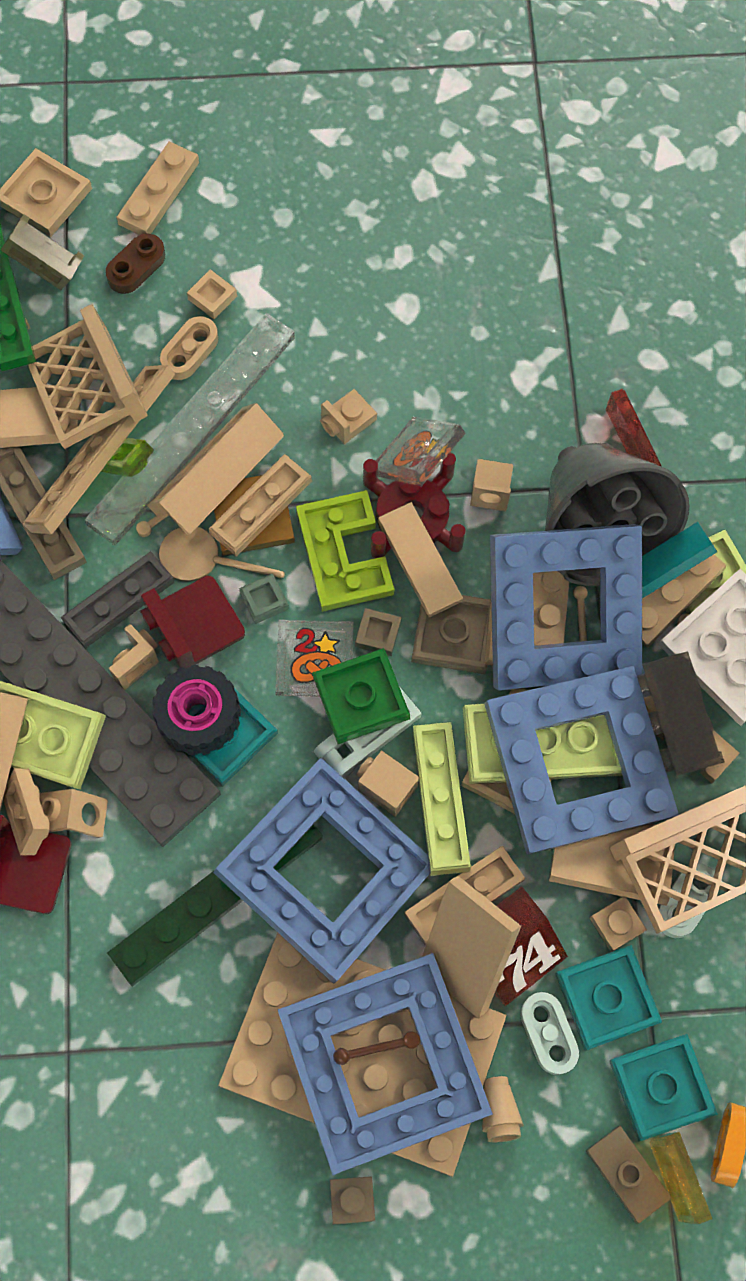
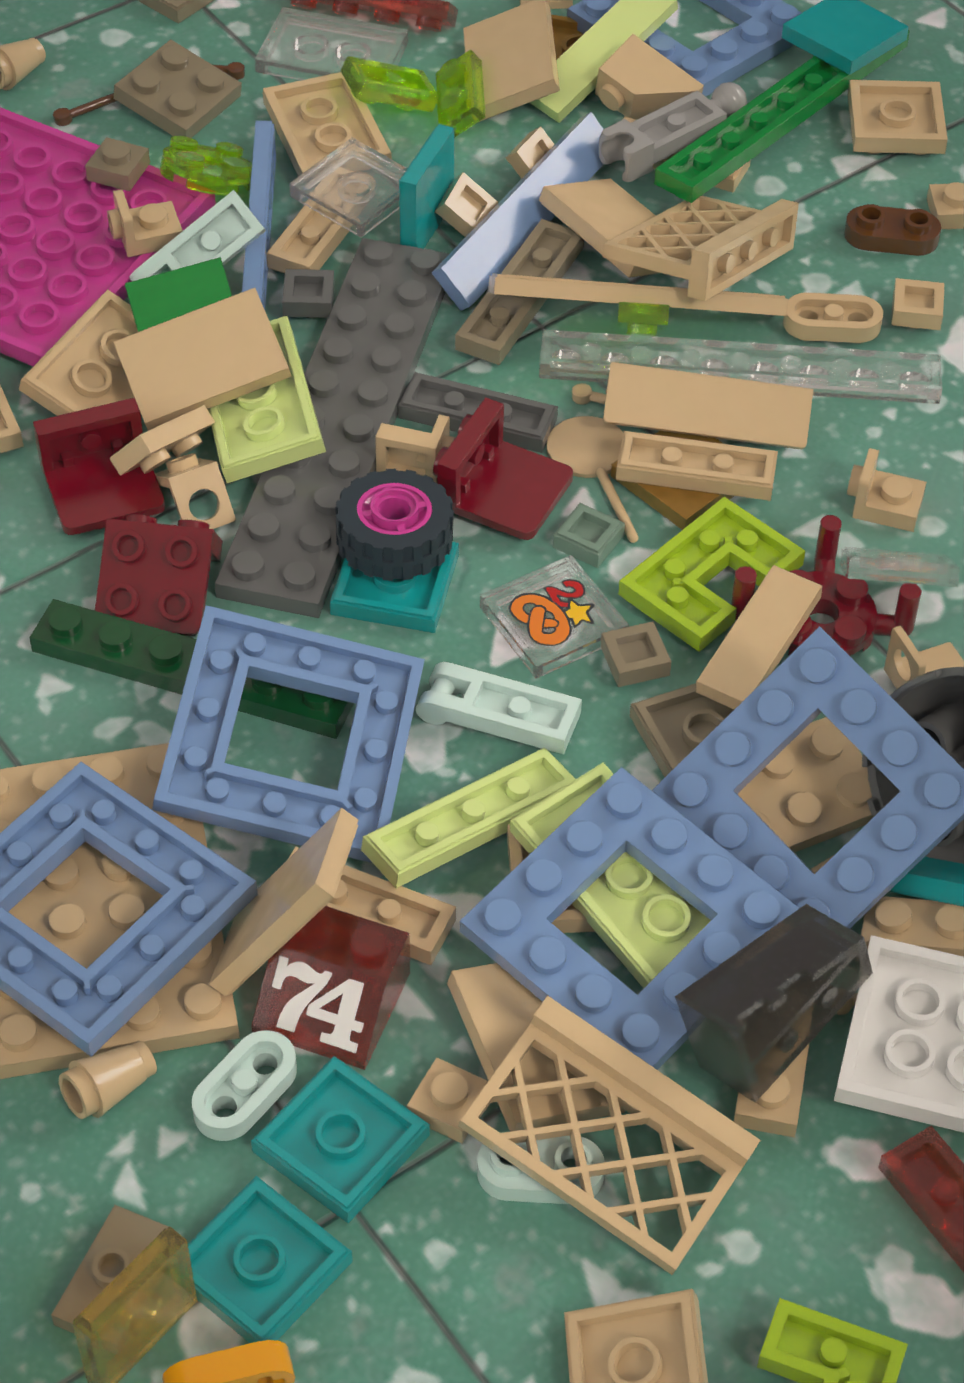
camera: 60 degrees right, 20 degrees down
hinge [1,214,84,290] -> none
green tile [312,648,411,745] -> none
reddish brown hinge [333,1031,420,1065] -> none
tan brick [356,750,420,817] -> none
none -> dark red bracket [95,514,223,636]

